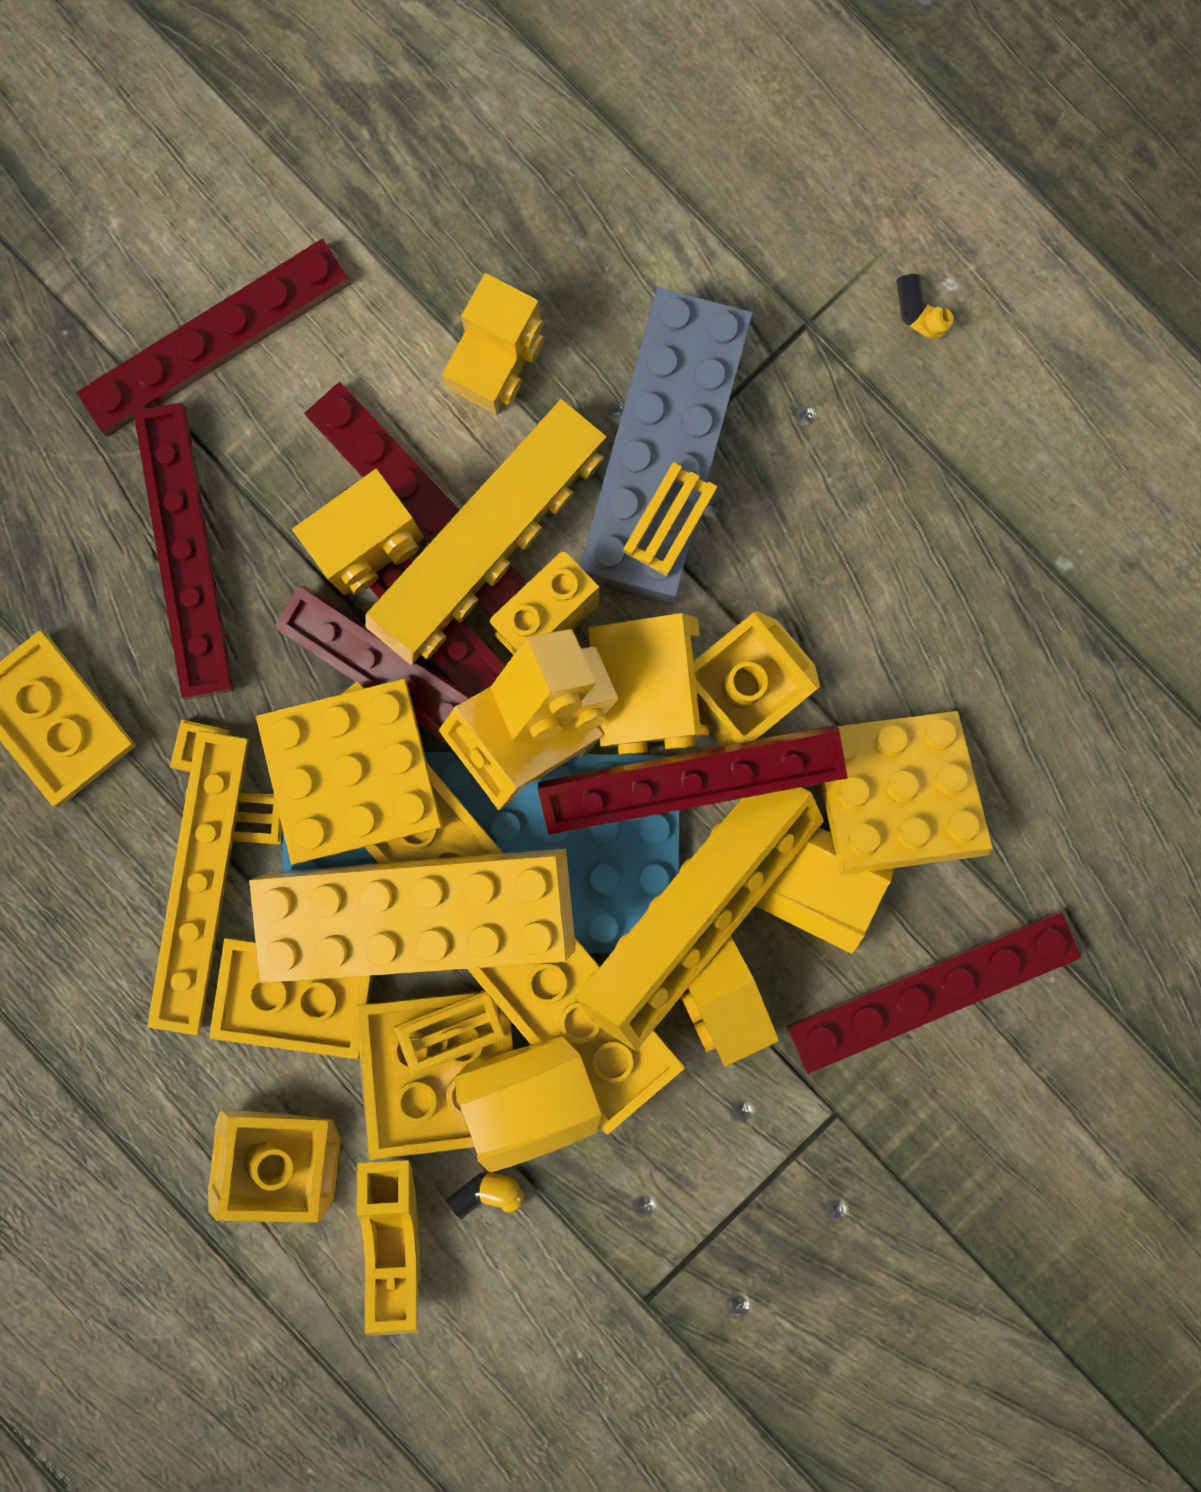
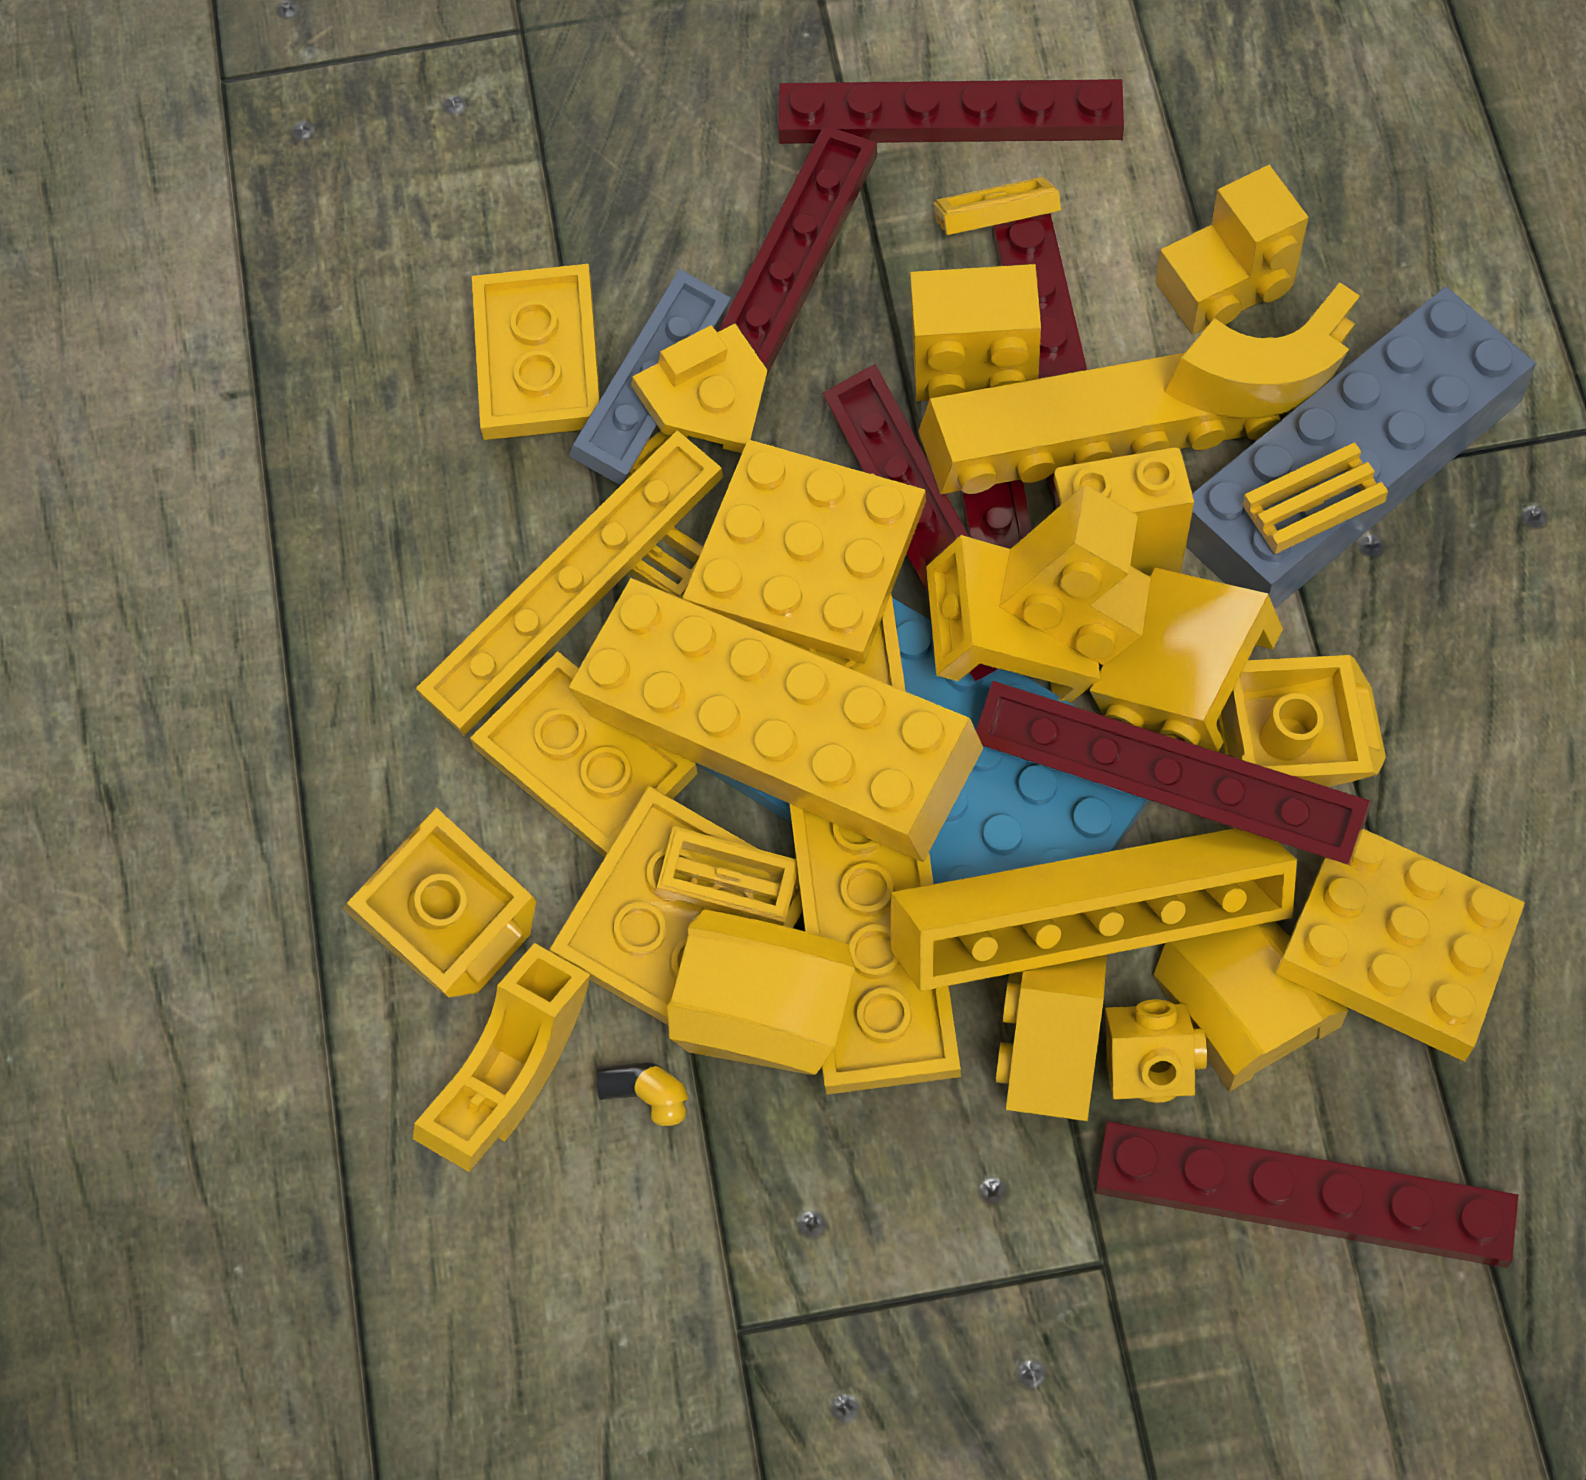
camera: 40 degrees right, 20 degrees down
none -> sand blue plate [568,269,731,486]
none -> yellow plate [631,324,767,453]
none -> yellow tile [933,176,1061,235]
none -> yellow brick [1105,999,1207,1103]
none -> yellow arch [1165,282,1360,418]

